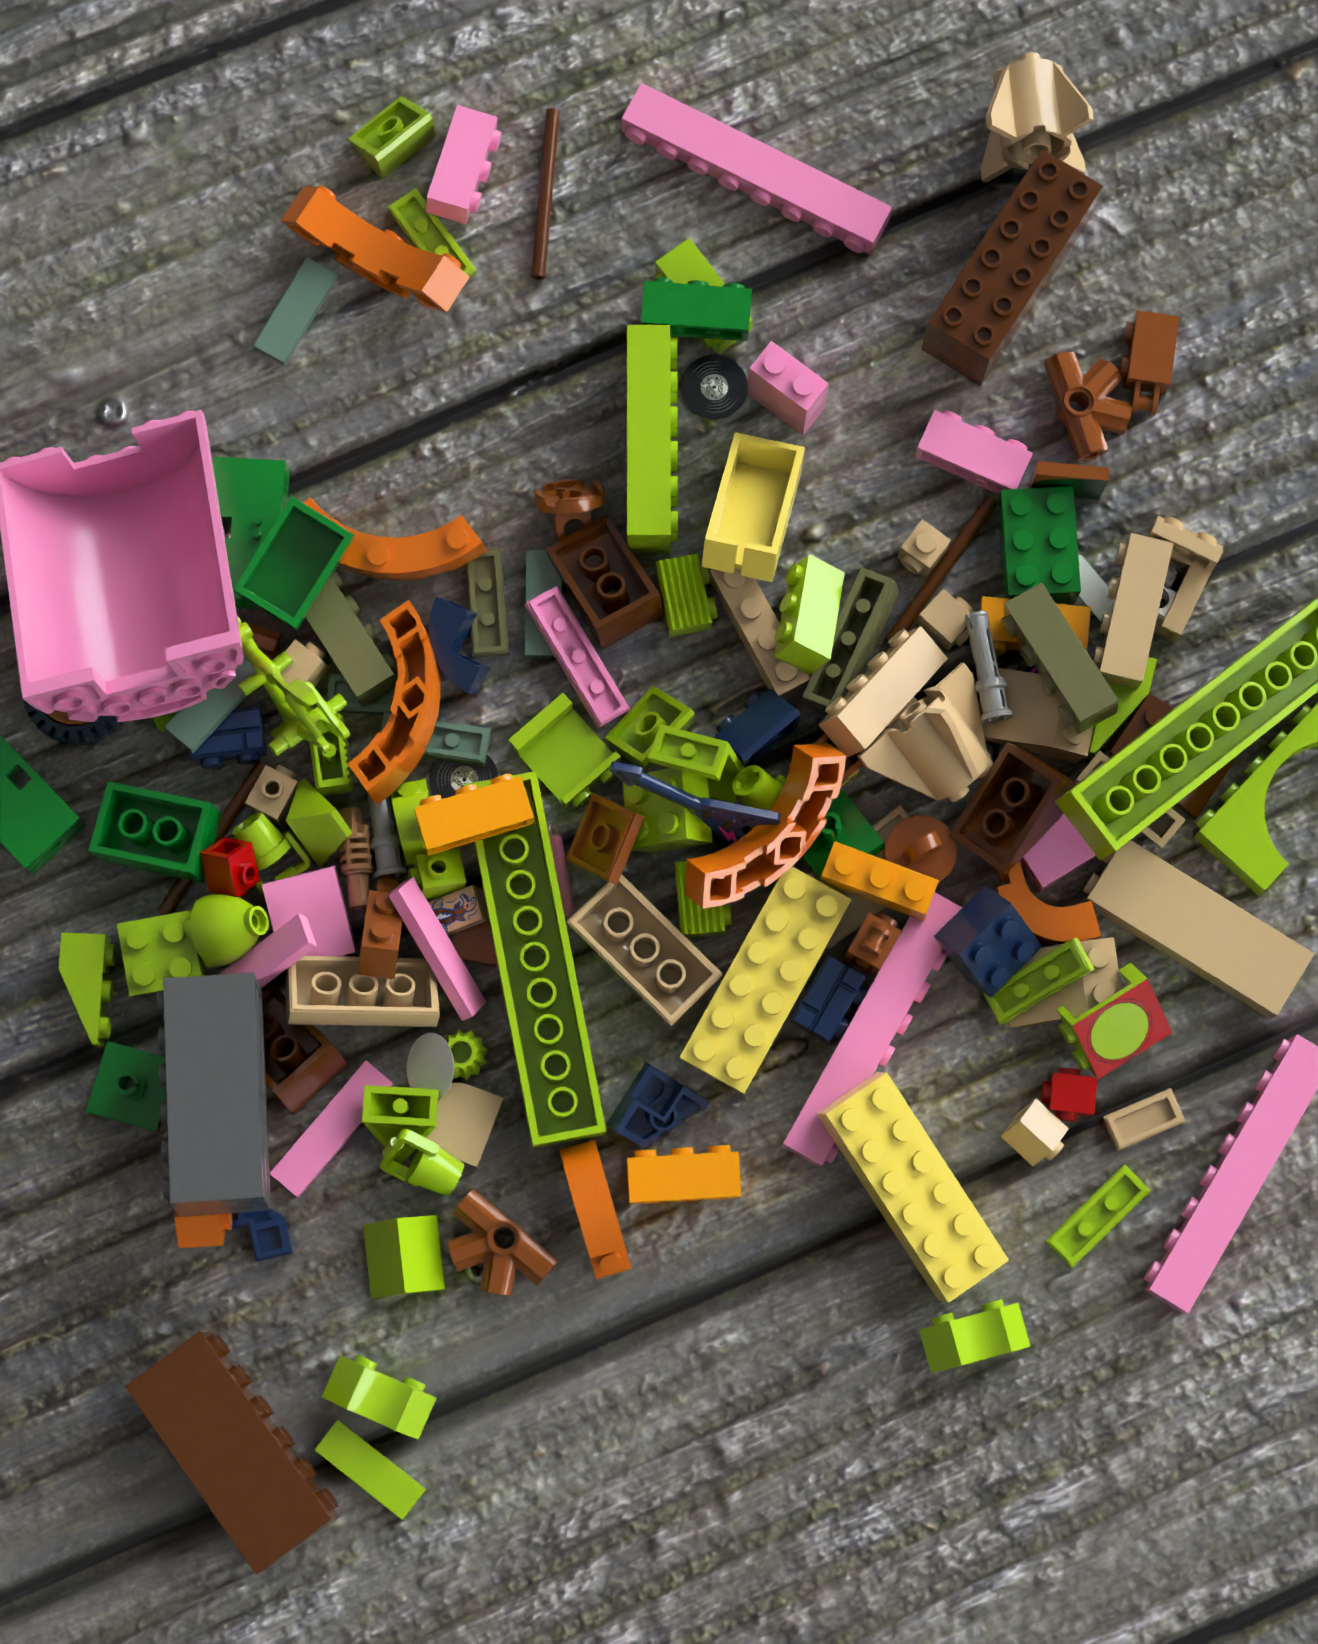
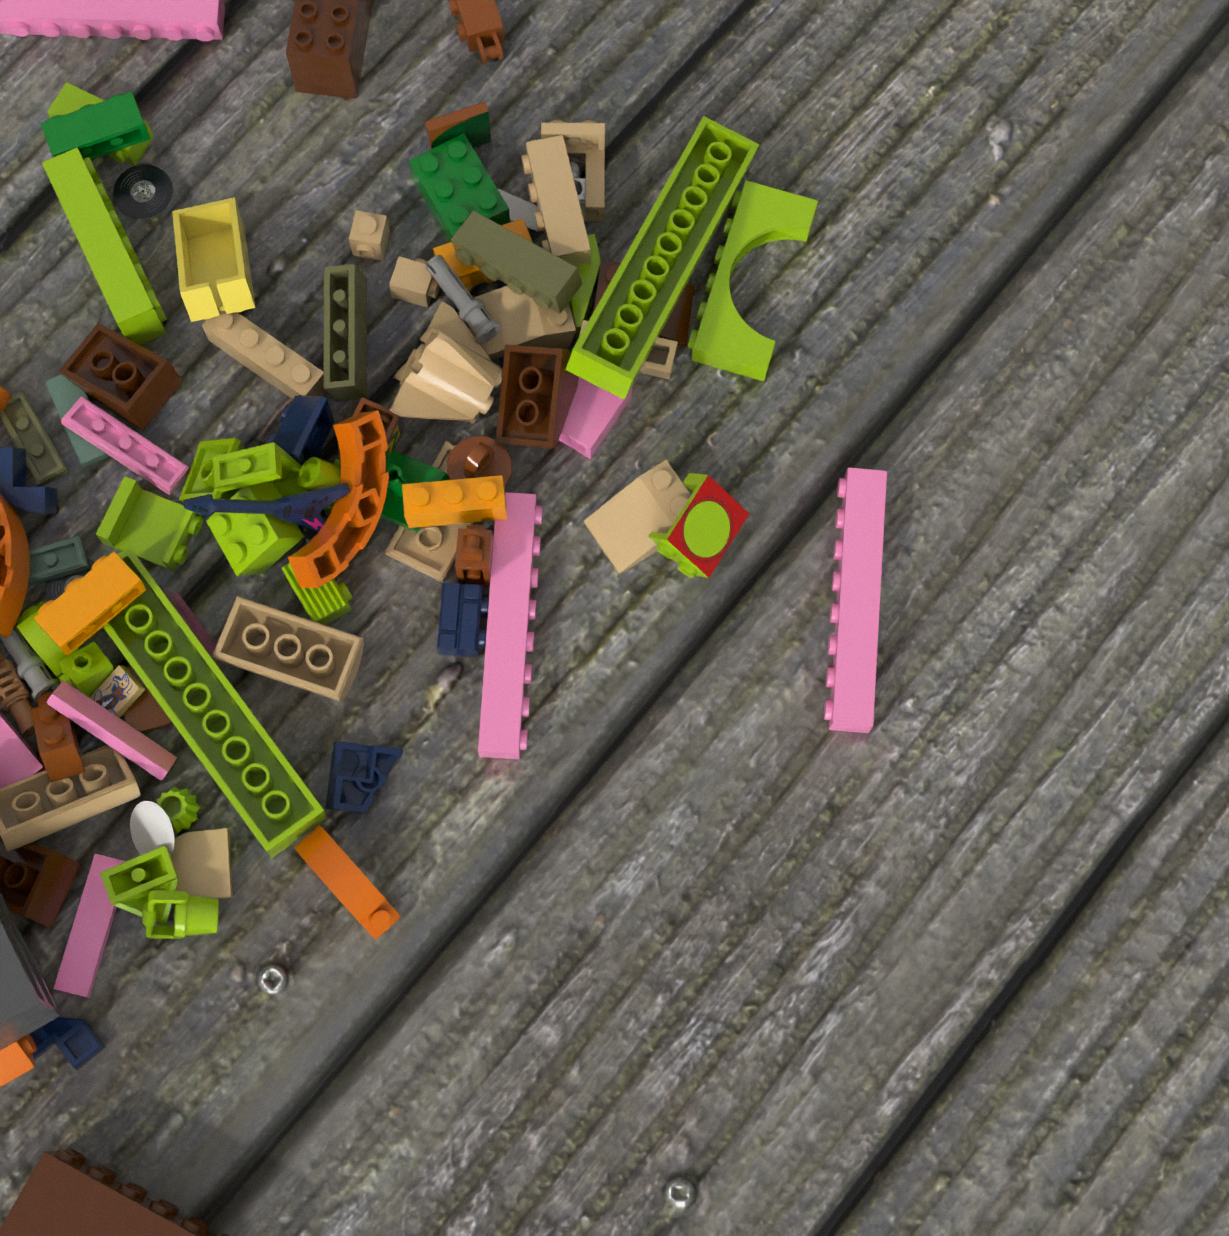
camera: 30 degrees left, 5 degrees down
lime tile [314,1419,427,1520] -> none
lime brick [321,1354,437,1440] -> none
lime slope [363,1215,445,1299] -> none
dark orange piece [447,1188,559,1296] -> none
dark orange tile [534,479,606,540] -> none
dark orange tile [566,793,645,885] -> none
light orange brick [627,1145,741,1205] -> none
lime brick [656,553,718,637] -> none
light yellow brick [679,867,852,1095] -> none
bright pink brick [747,341,829,436] -> none
brick [774,554,845,675] -> none
light yellow brick [816,1072,1009,1303] -> none
tan brick [818,626,948,758] -> none
reddish brown piece [885,496,998,641] -> none
bright pink brick [915,410,1033,495] -> none
lime brick [919,1299,1030,1373] -> none
dark blue brick [934,885,1042,998] -> none
lime tile [983,938,1095,1025] -> none
orange arch [994,861,1101,946] -> none
tan brick [1000,1099,1069,1166] -> none
red brick [1040,1067,1097,1122] -> none
dark orange piece [1044,351,1132,462] -> none
lime tile [1044,1164,1151,1269] -> none
tan brick [1083,840,1315,1020] -> none
tan tile [1102,1088,1186,1151] -> none

